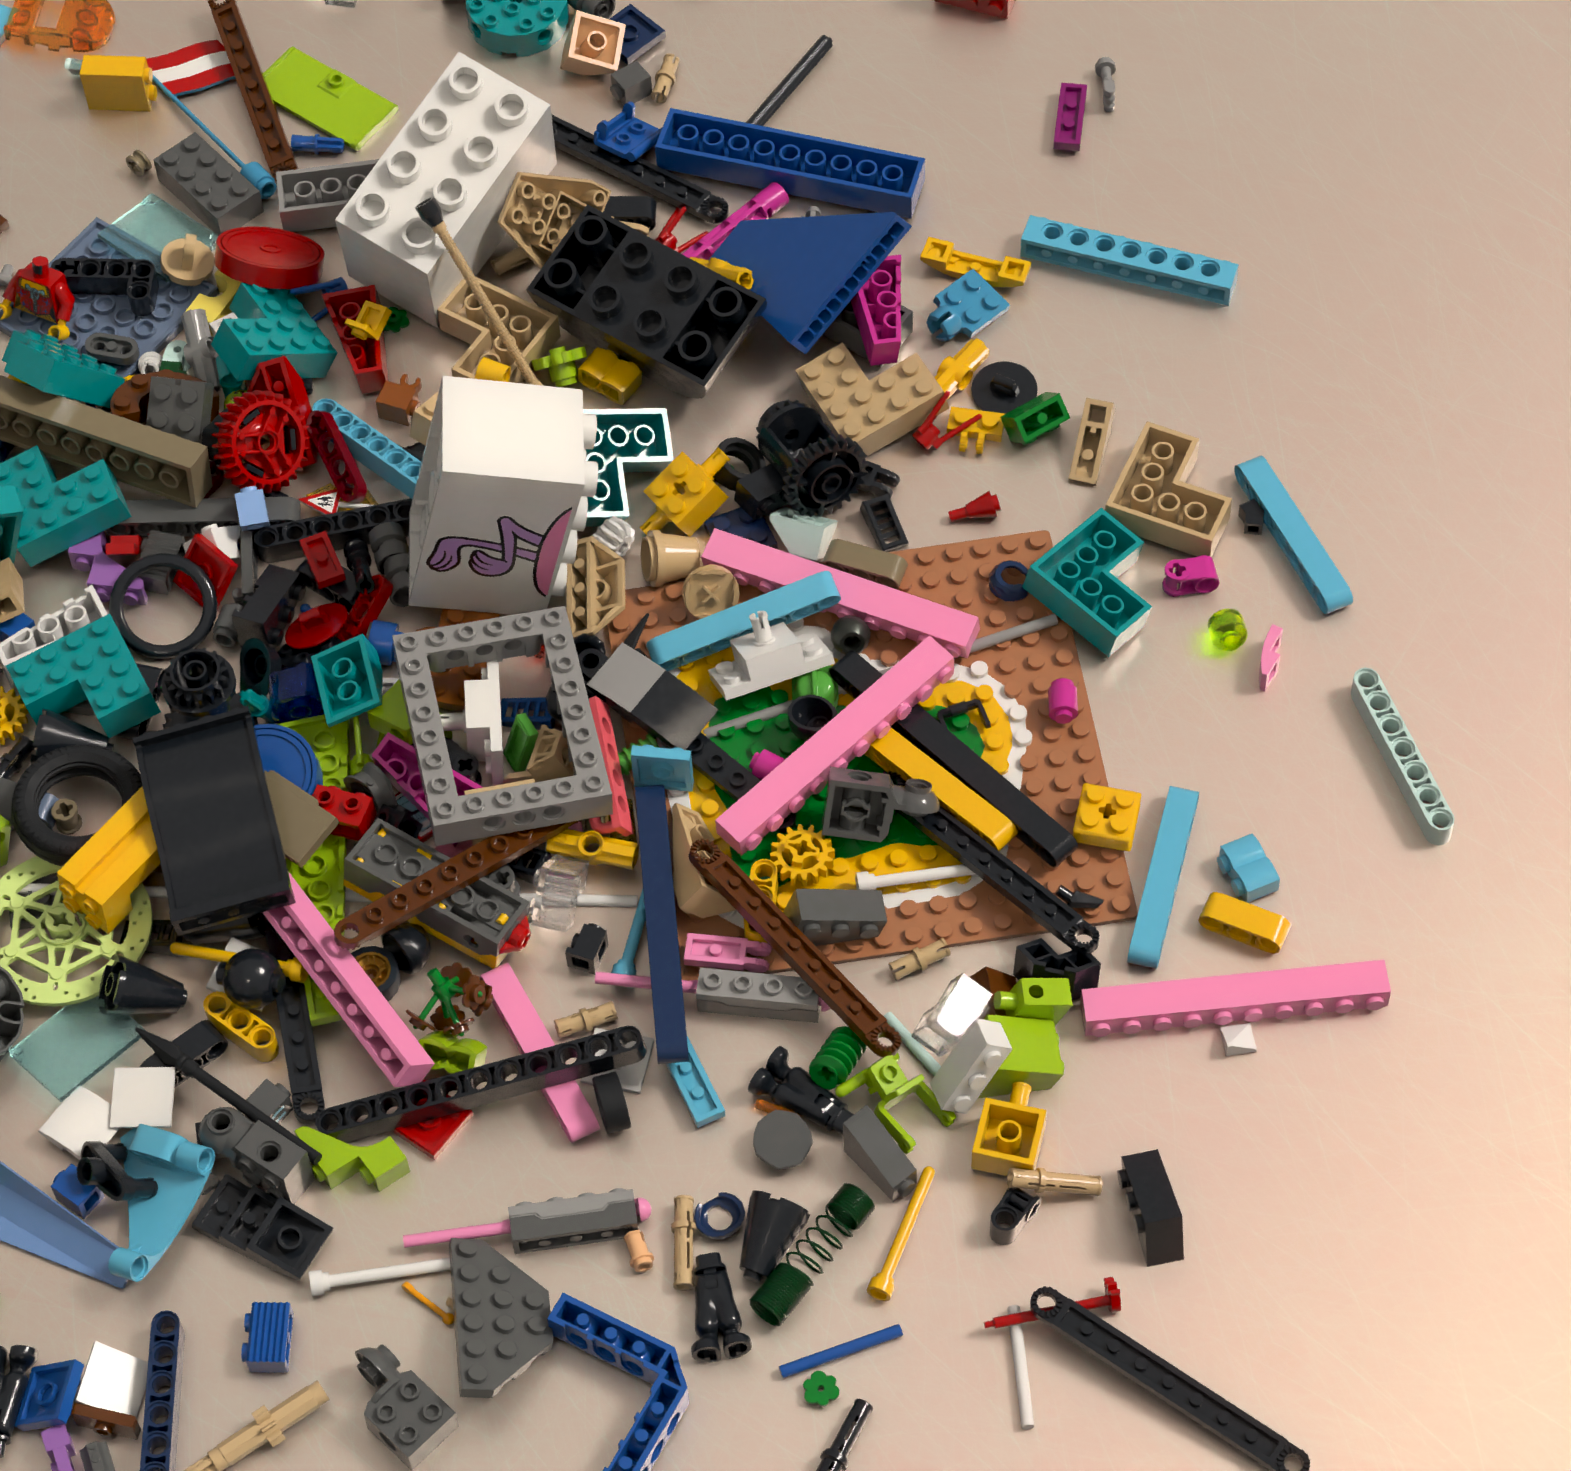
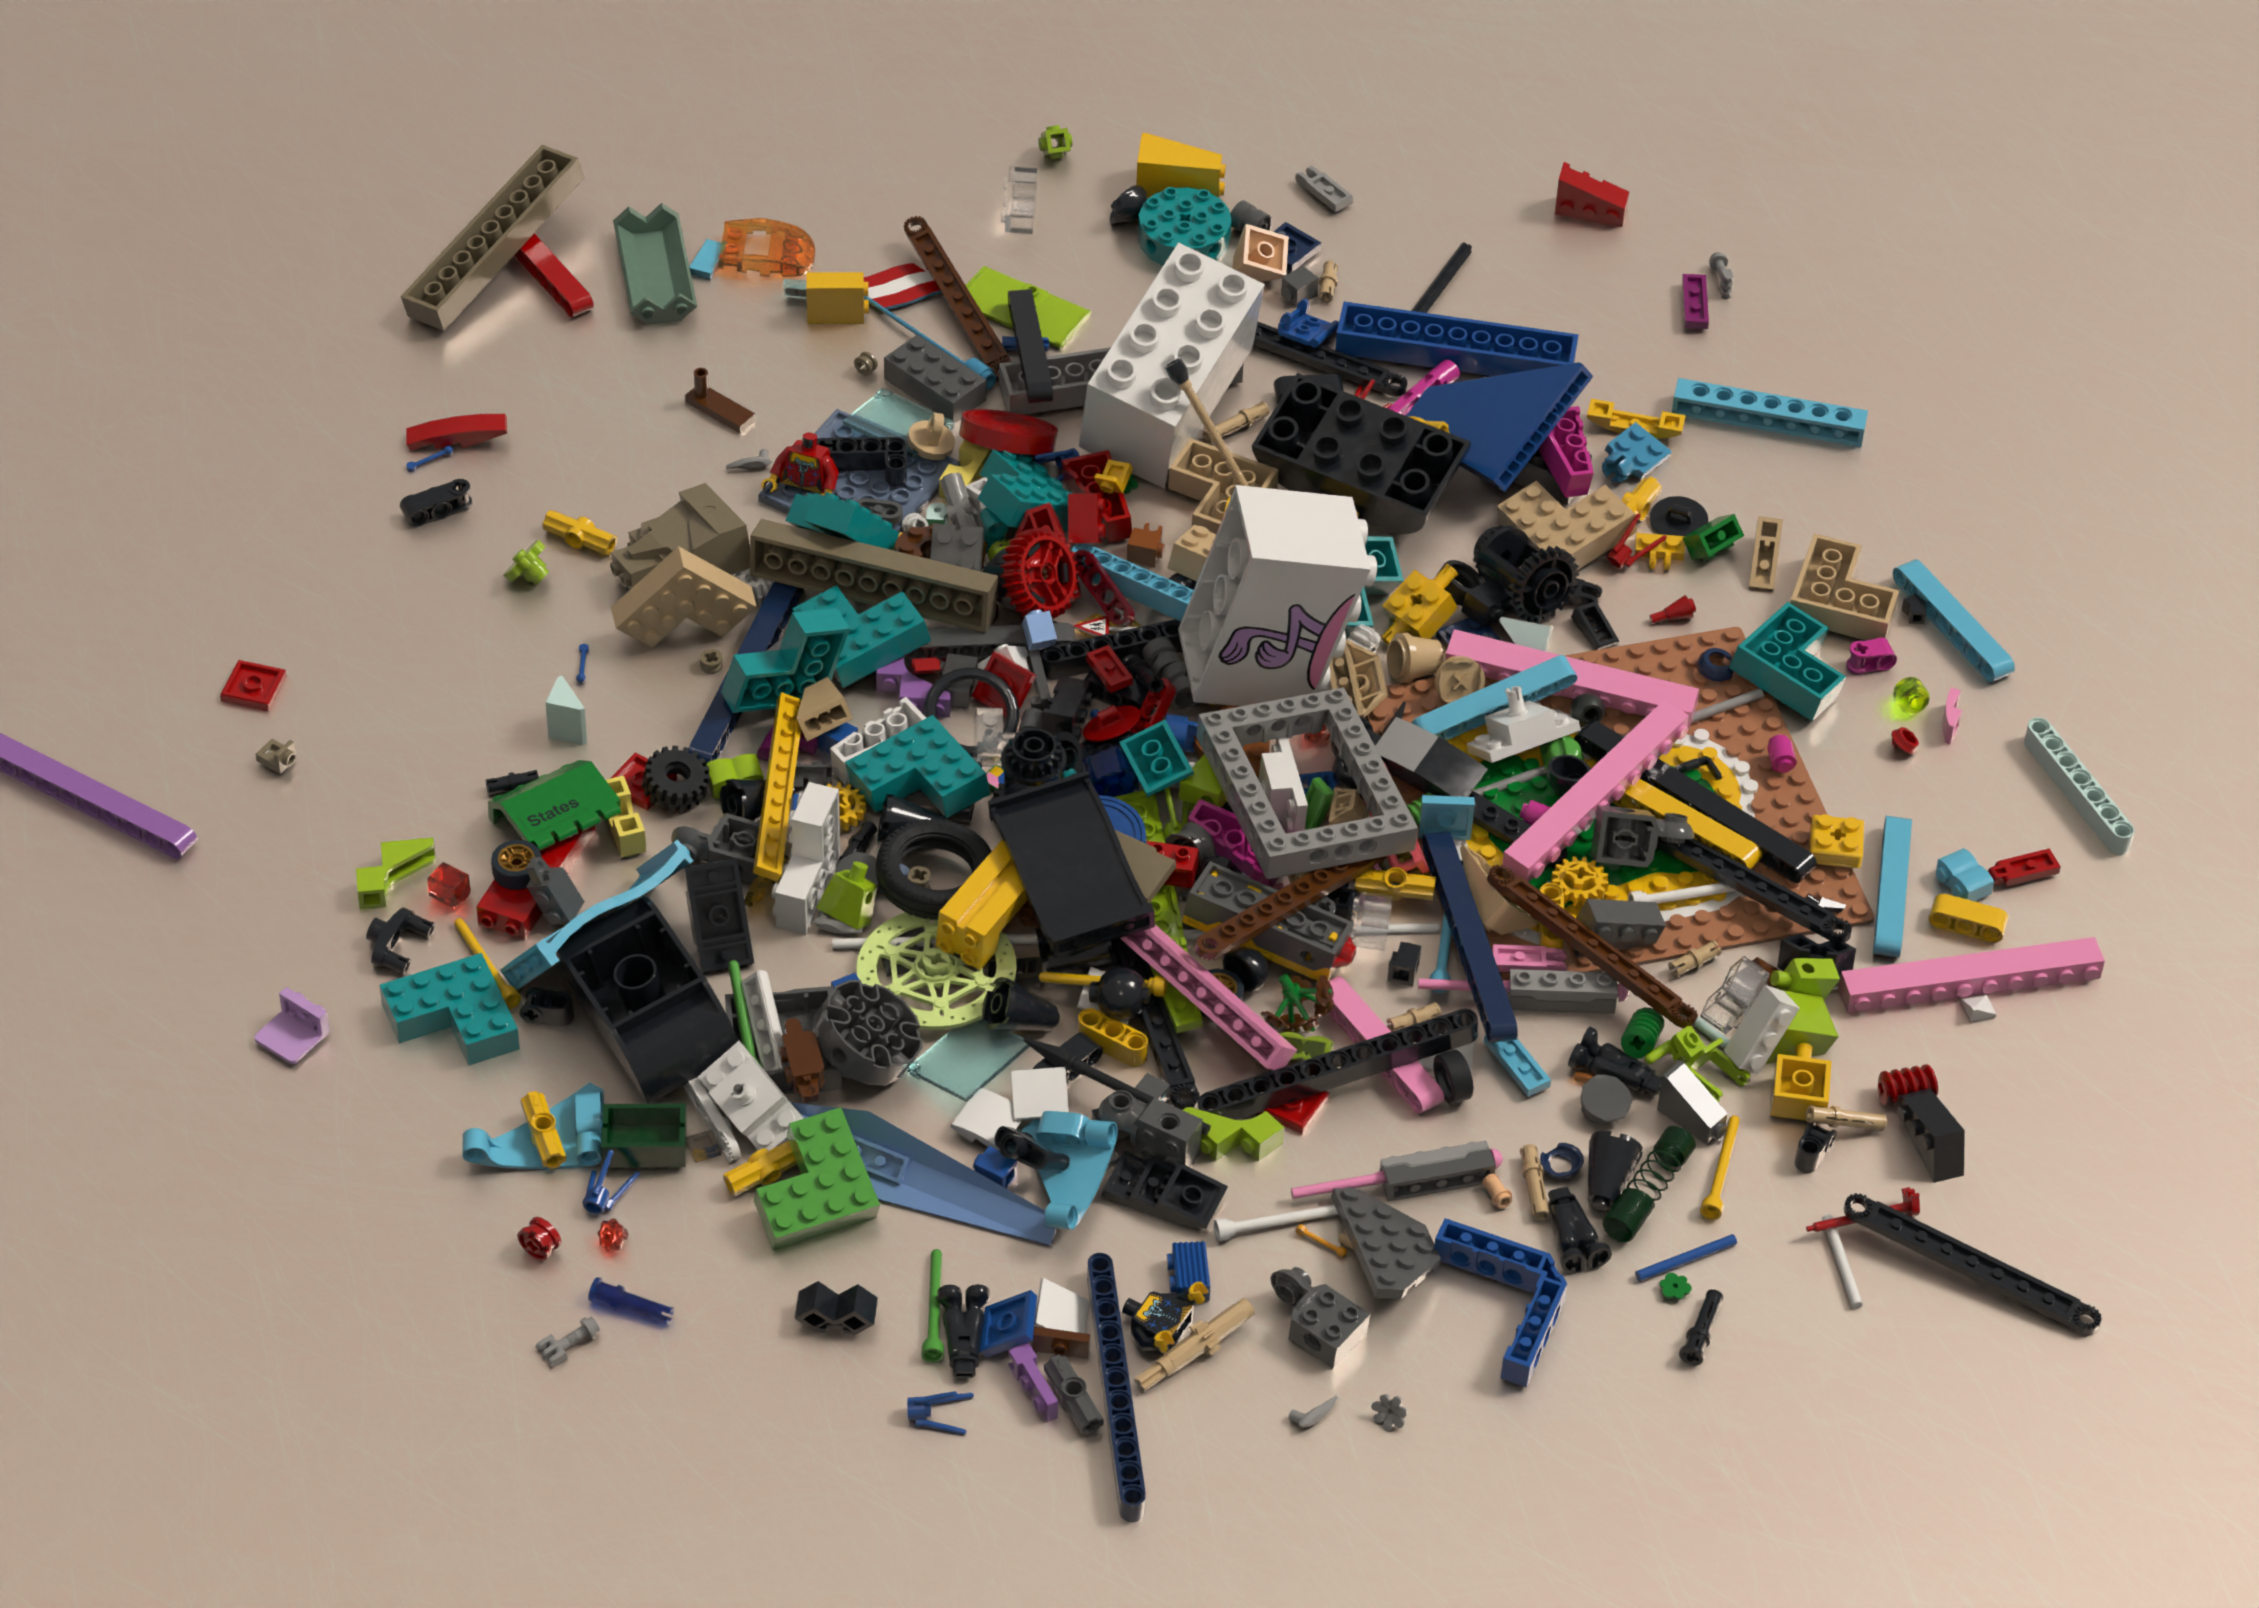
camera: 10 degrees left, 10 degrees down
tan wedge [497,172,611,270] -> none
dark tan beam [821,539,908,590] -> none
none -> clear brick [974,708,1015,767]
none -> black beam [1008,289,1053,403]
none -> red brick [1068,493,1106,544]
none -> torso [1122,1282,1209,1356]
none -> red piece [1878,1064,1939,1106]
none -> red hat [1891,727,1919,754]
none -> red hinge [1988,848,2061,886]

